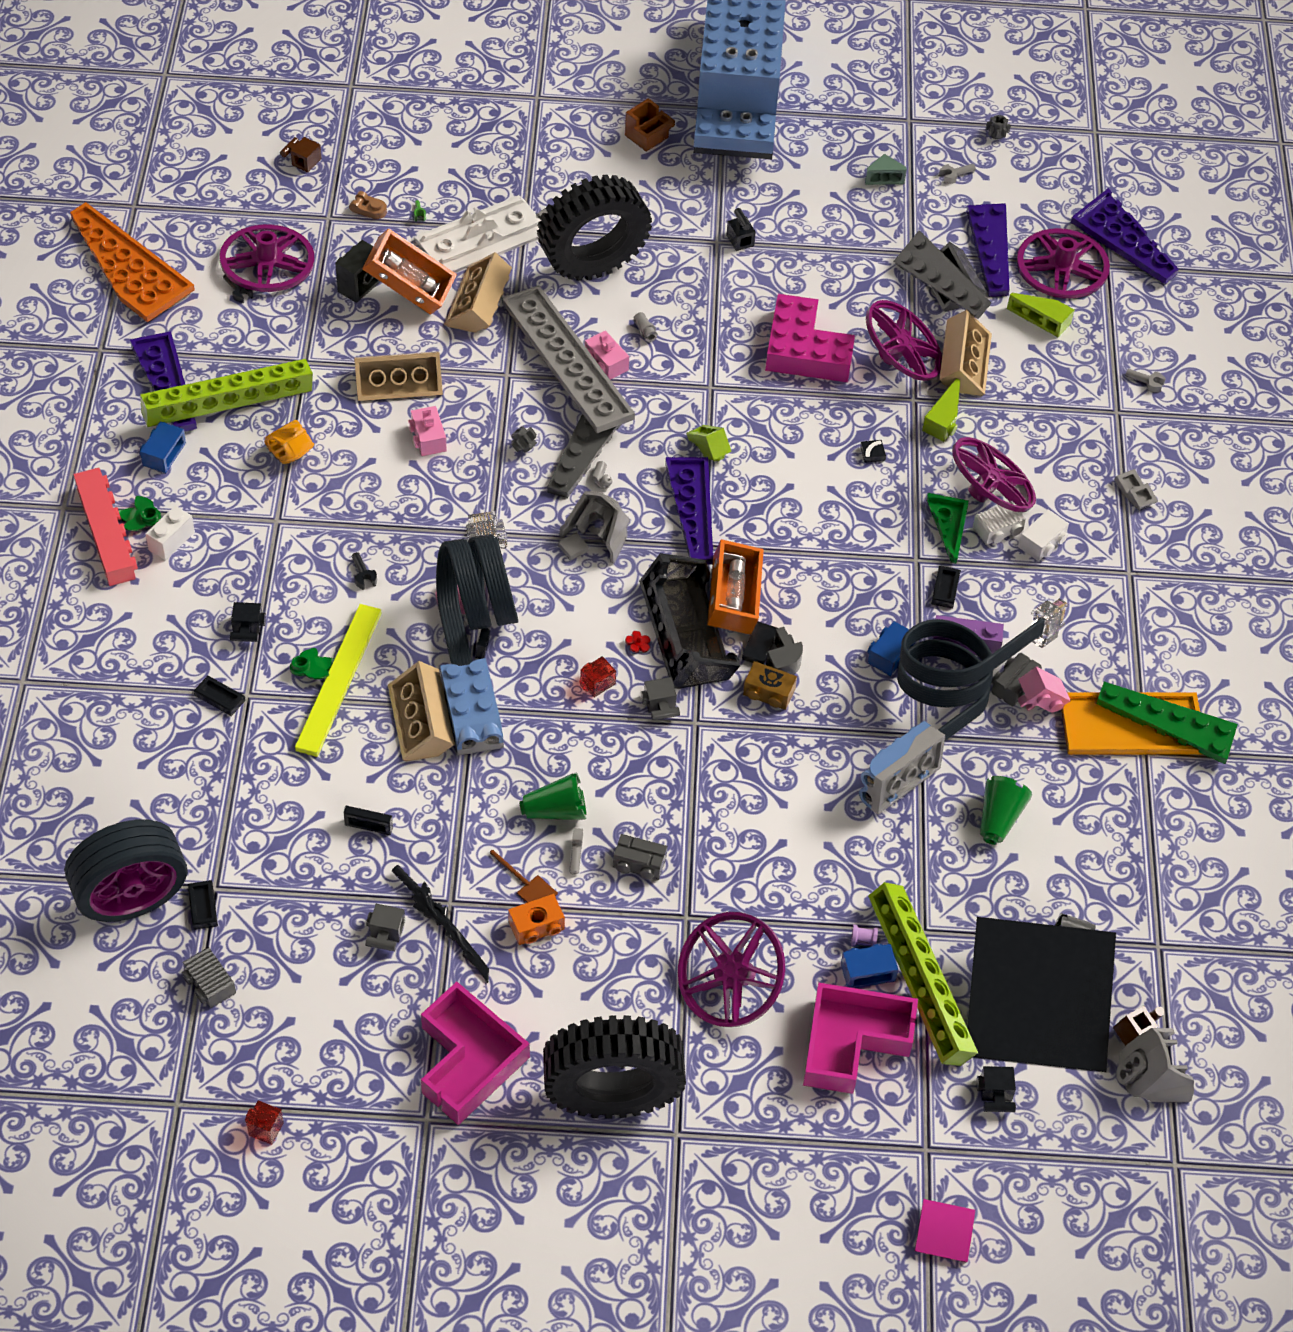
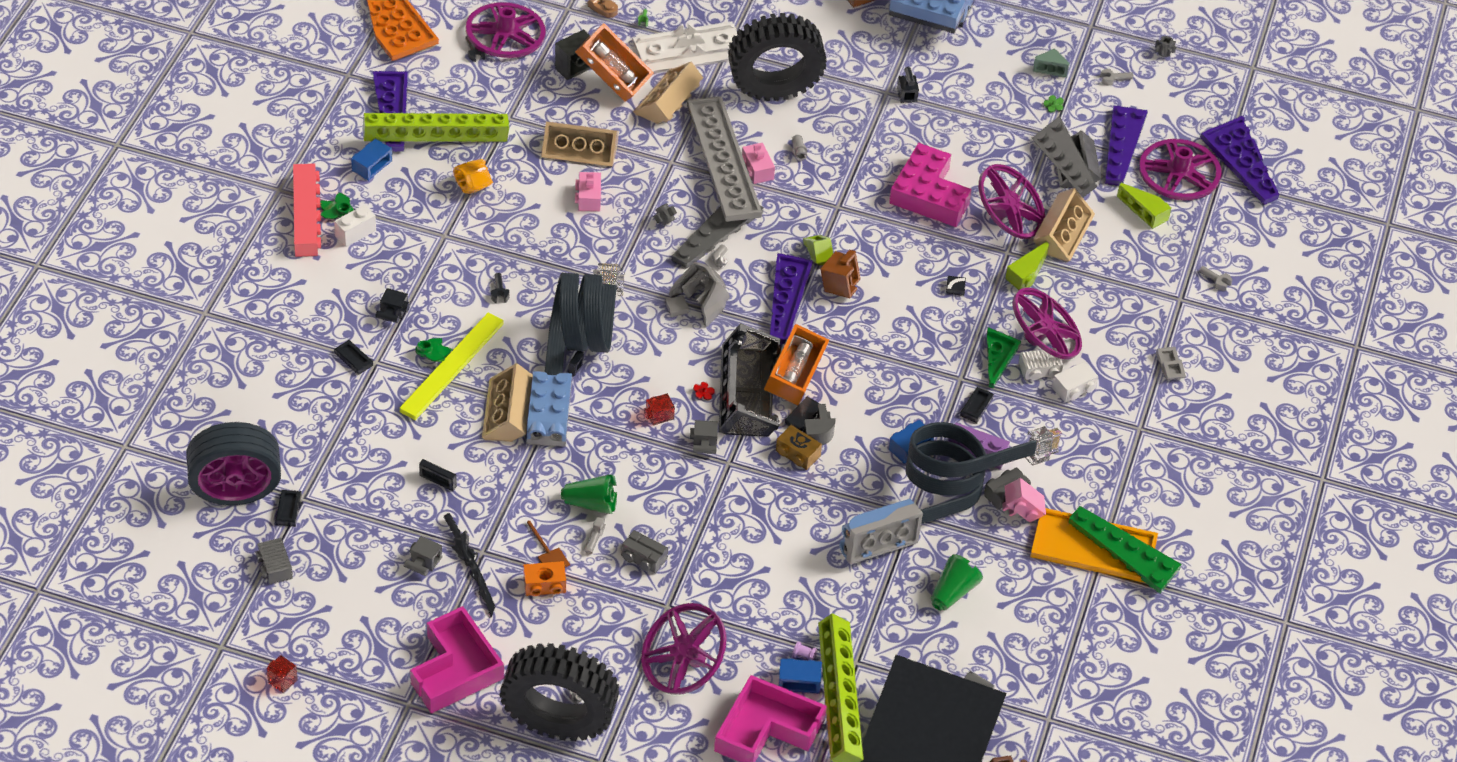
camera: 15 degrees right, 5 degrees down
none -> dark orange plate [820,249,861,299]
none -> bright green plant [1044,95,1064,113]

